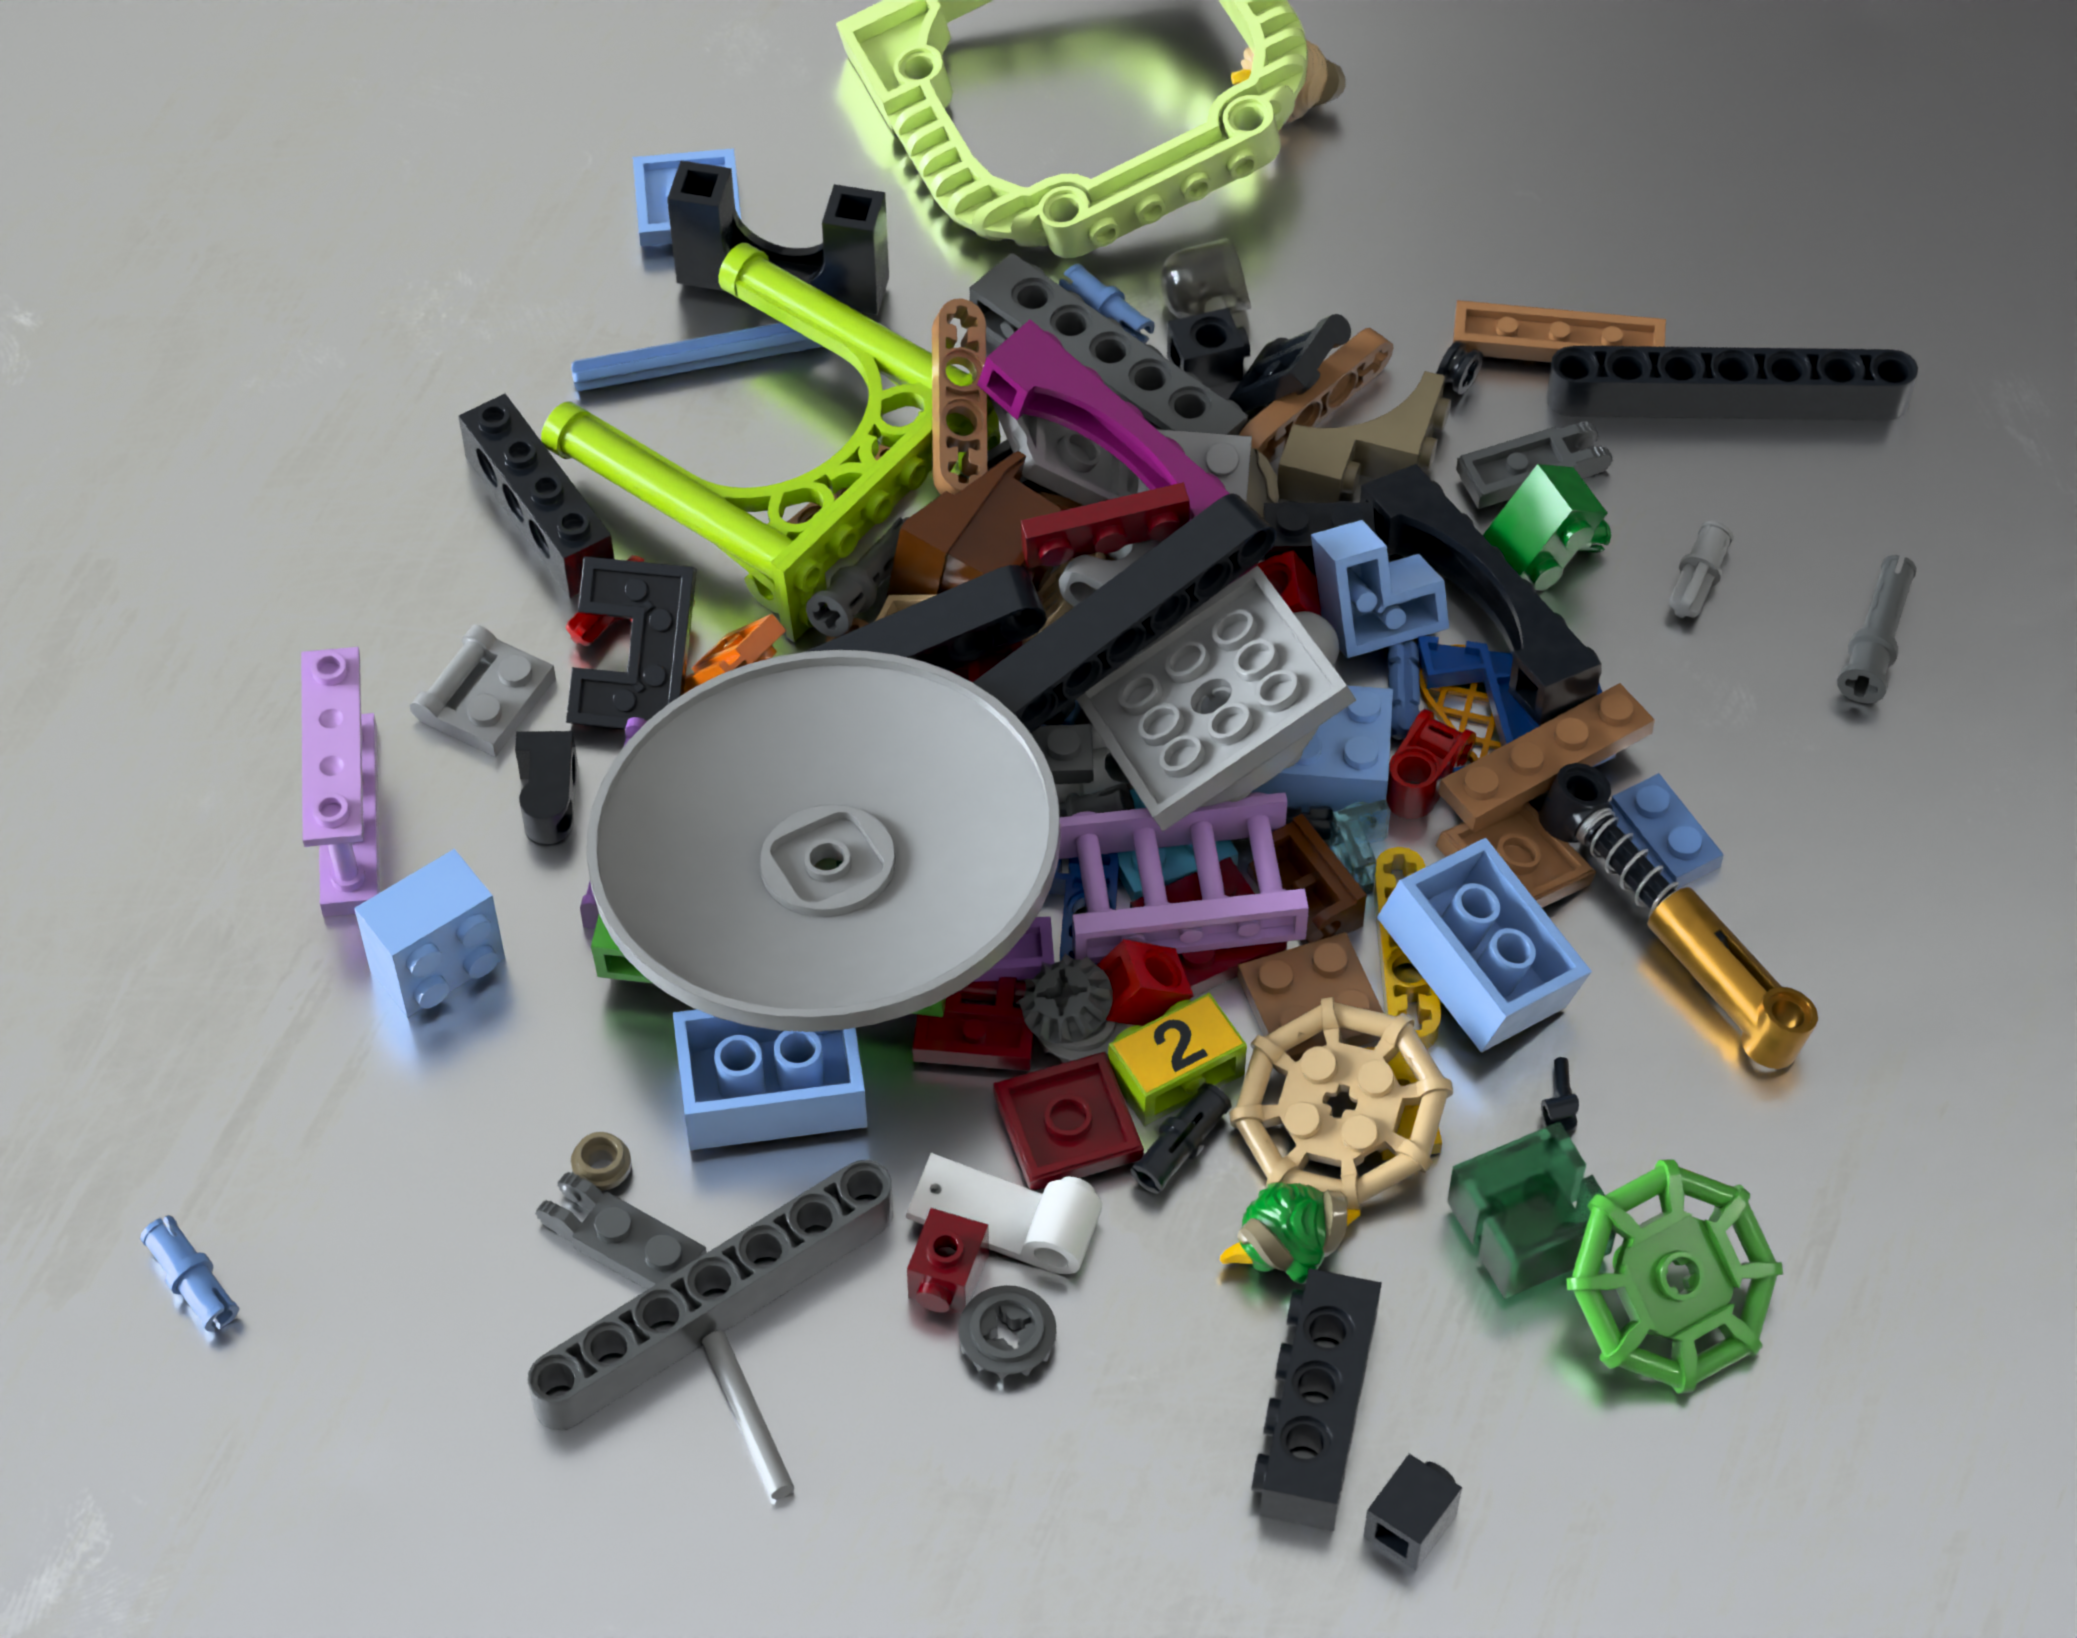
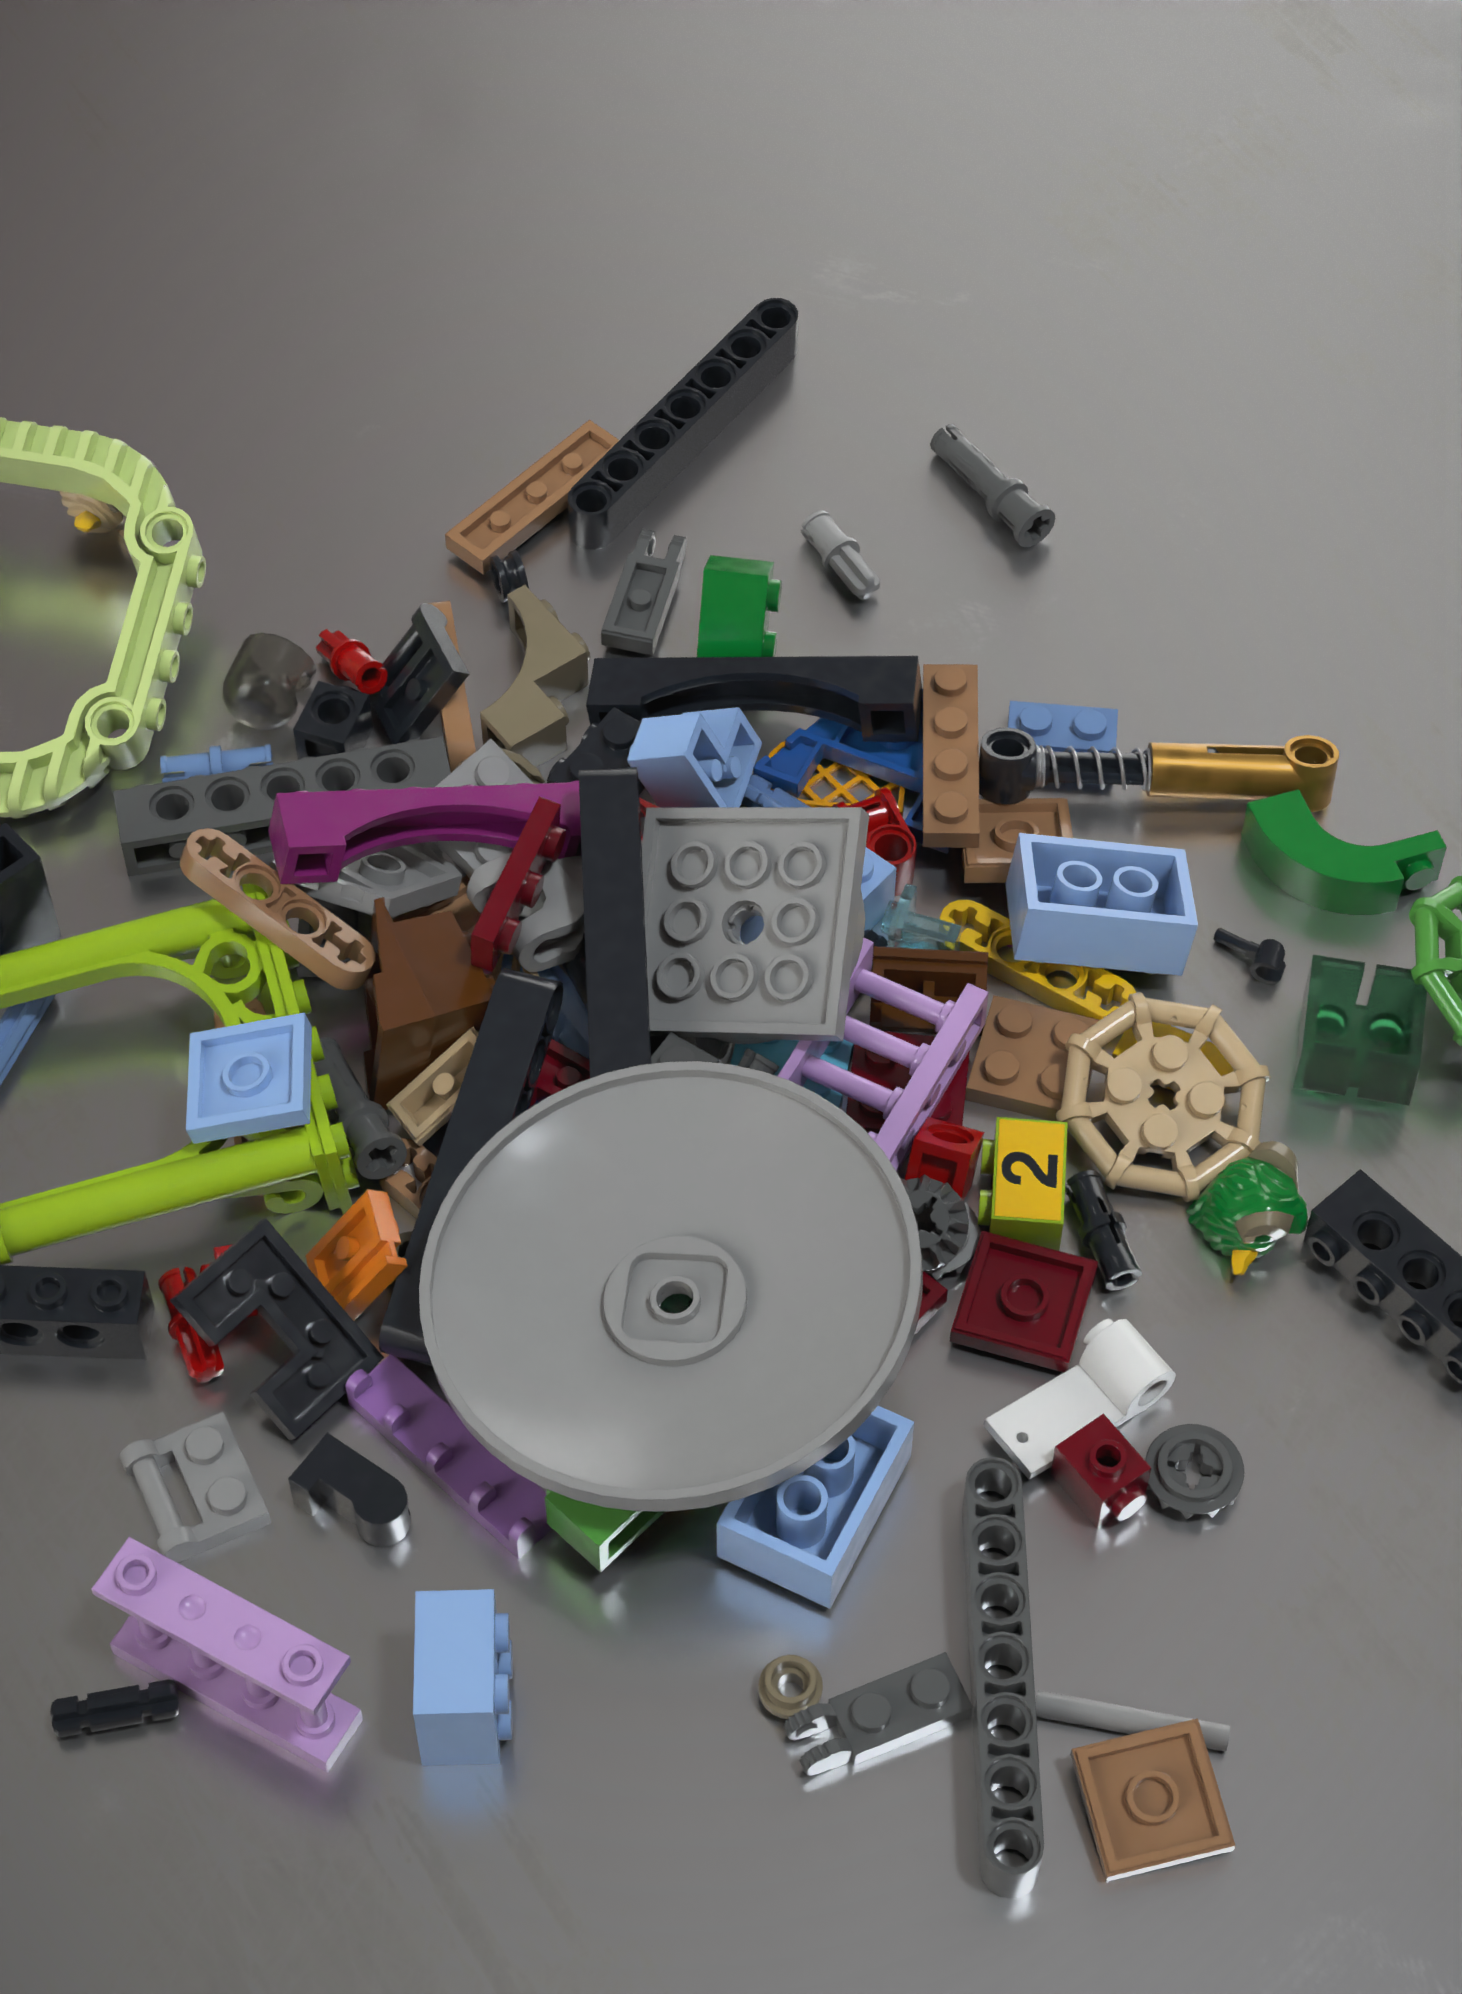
camera: 55 degrees left, 0 degrees up
none -> black axle [50,1679,180,1737]
none -> light blue plate [186,1013,312,1144]
none -> red axle [316,629,387,694]
none -> medium nougat tile [1070,1718,1236,1882]
none -> green arch [1241,789,1447,915]

